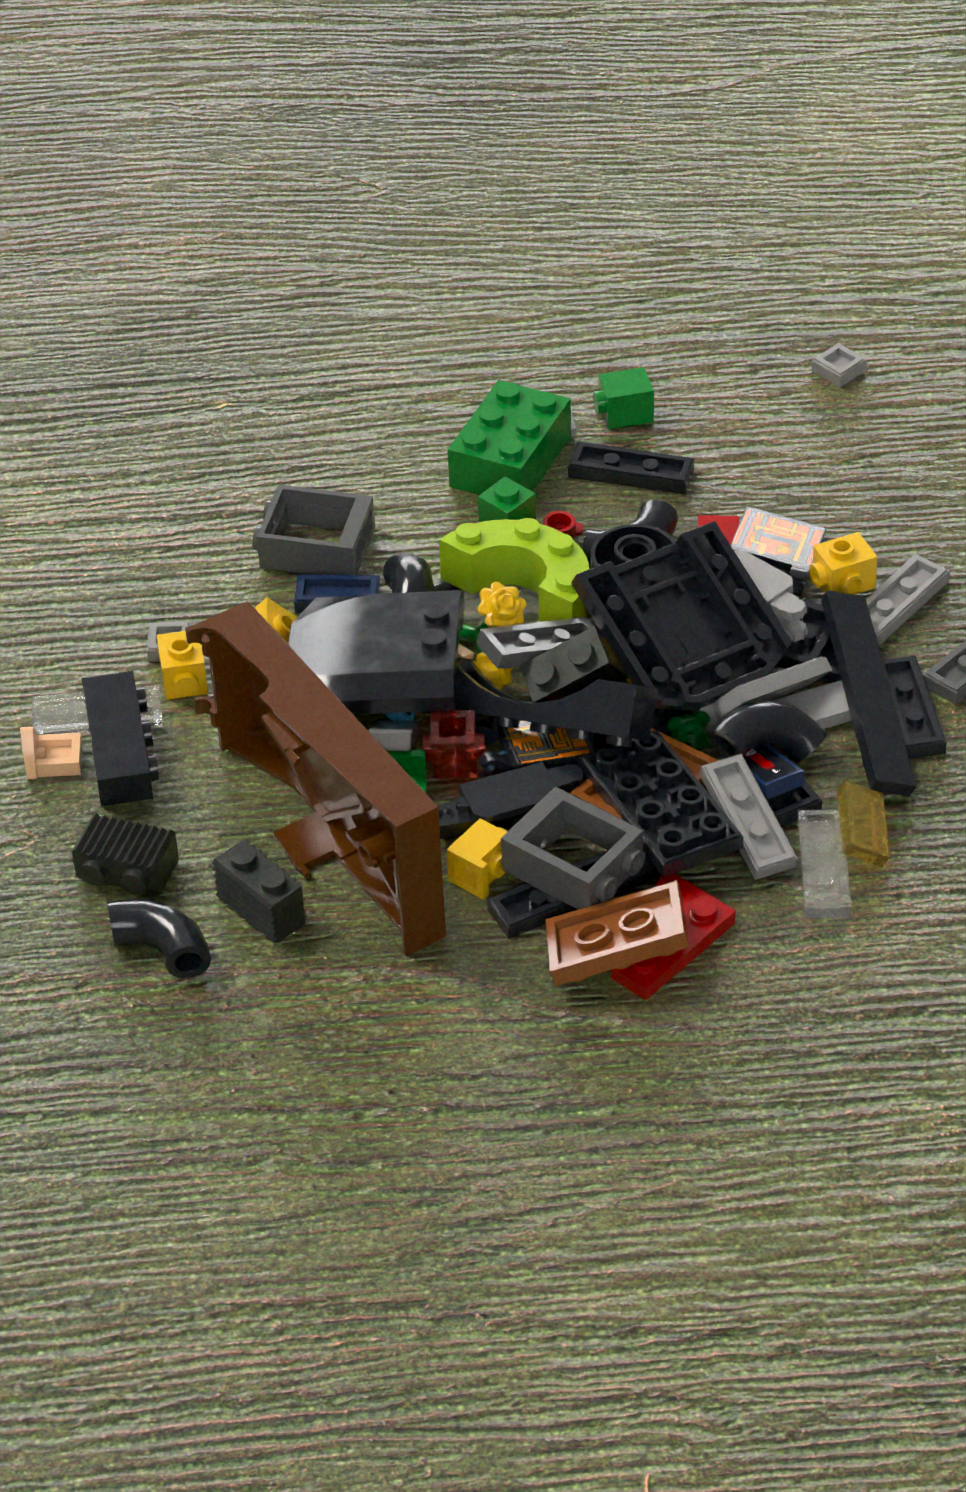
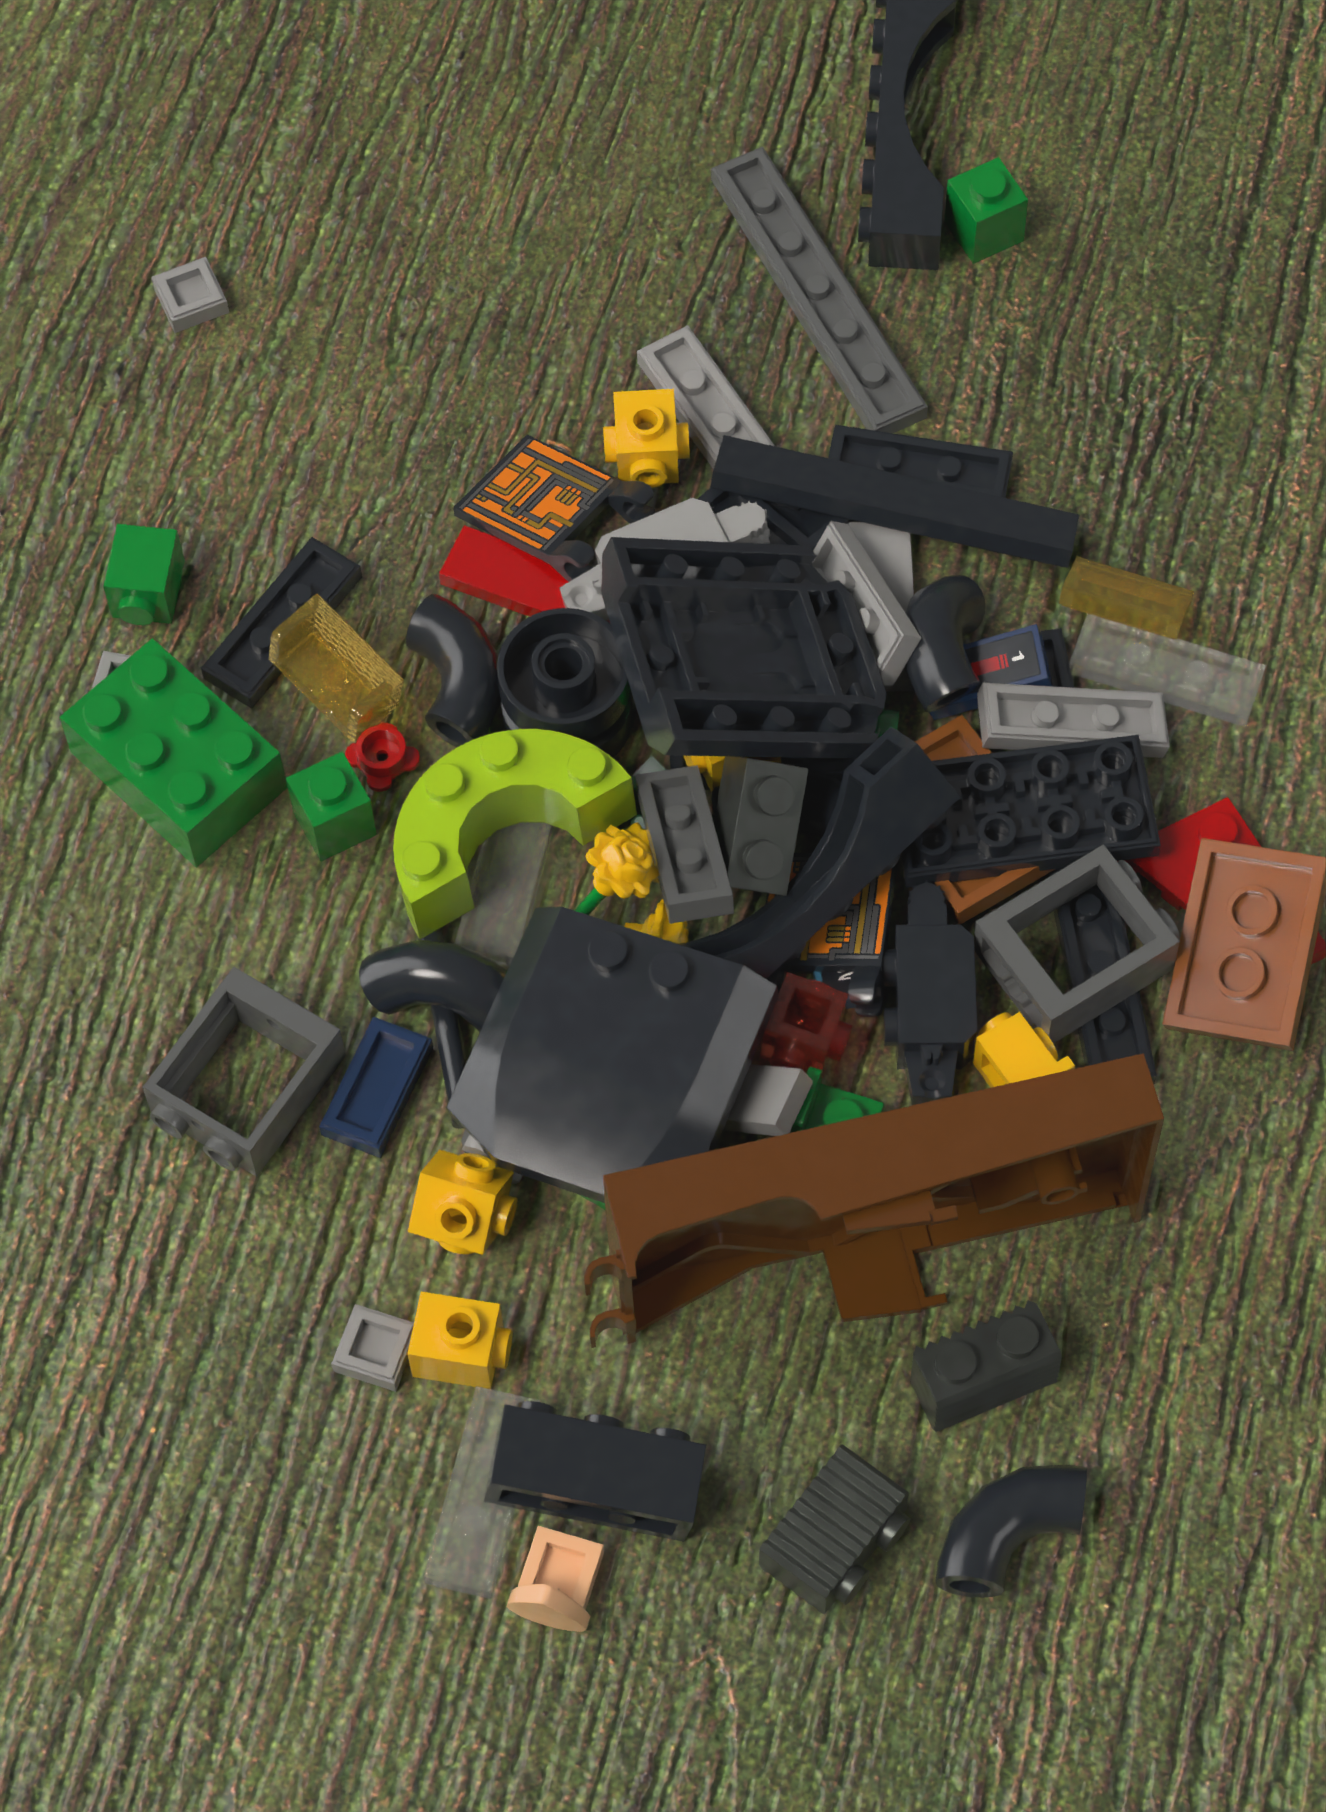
camera: 70 degrees left, 20 degrees up
none -> clear yellow panel [269,593,404,743]

